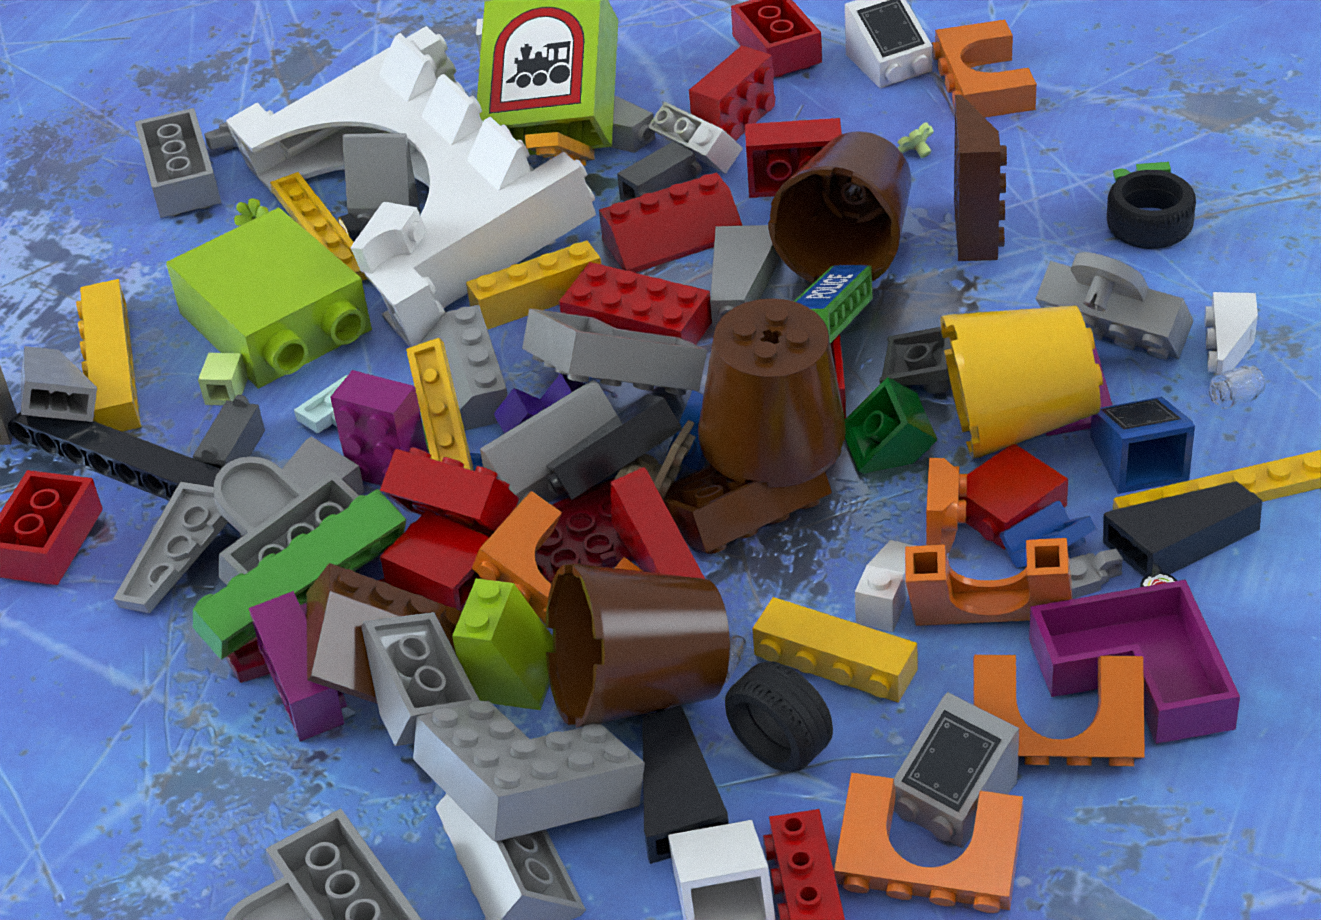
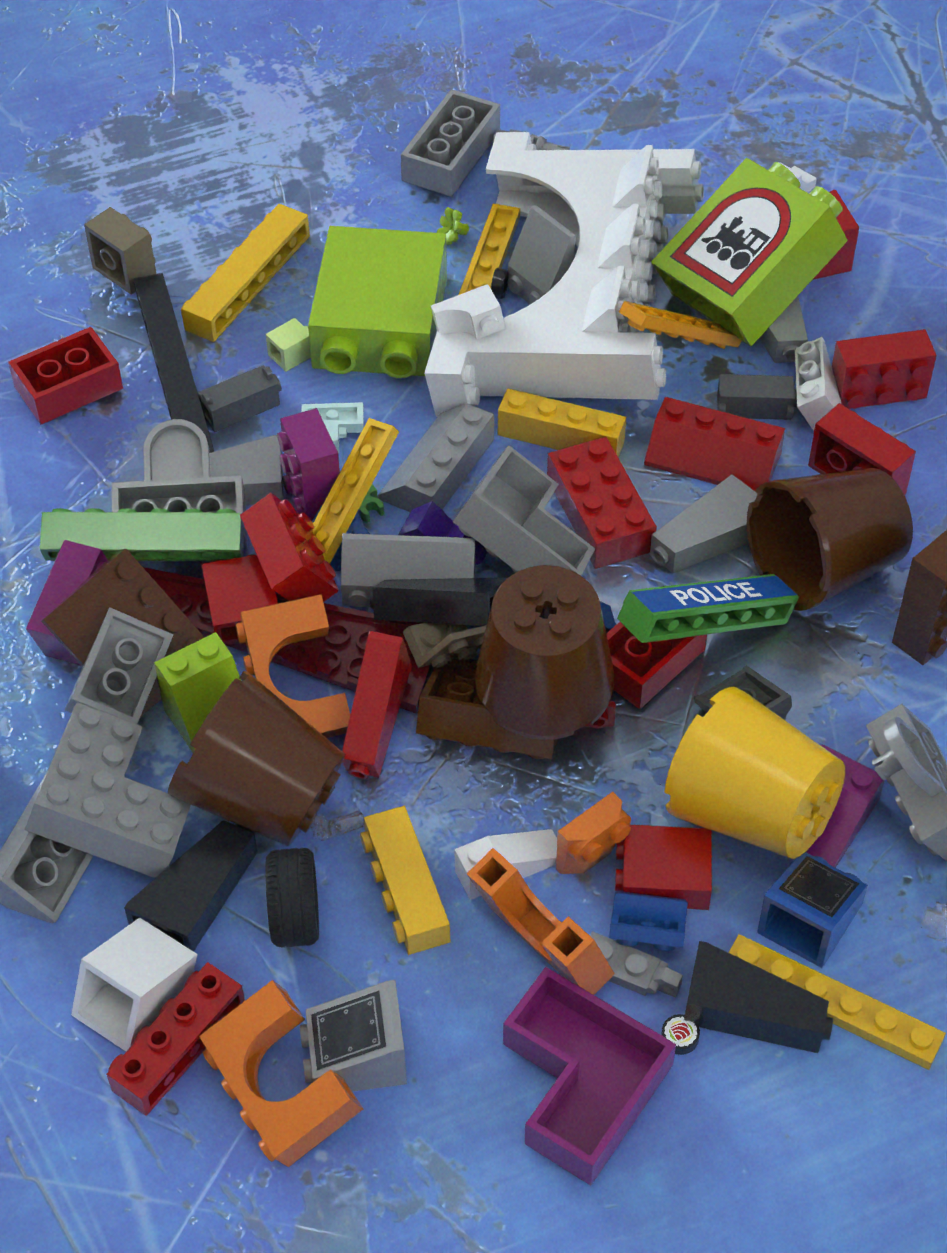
camera: 40 degrees right, 10 degrees up
light grey slope [21,346,97,422] -> none
light grey wing [113,482,228,613] -> none
green slope [845,377,938,474] -> none
orange arch [973,655,1145,767] -> none

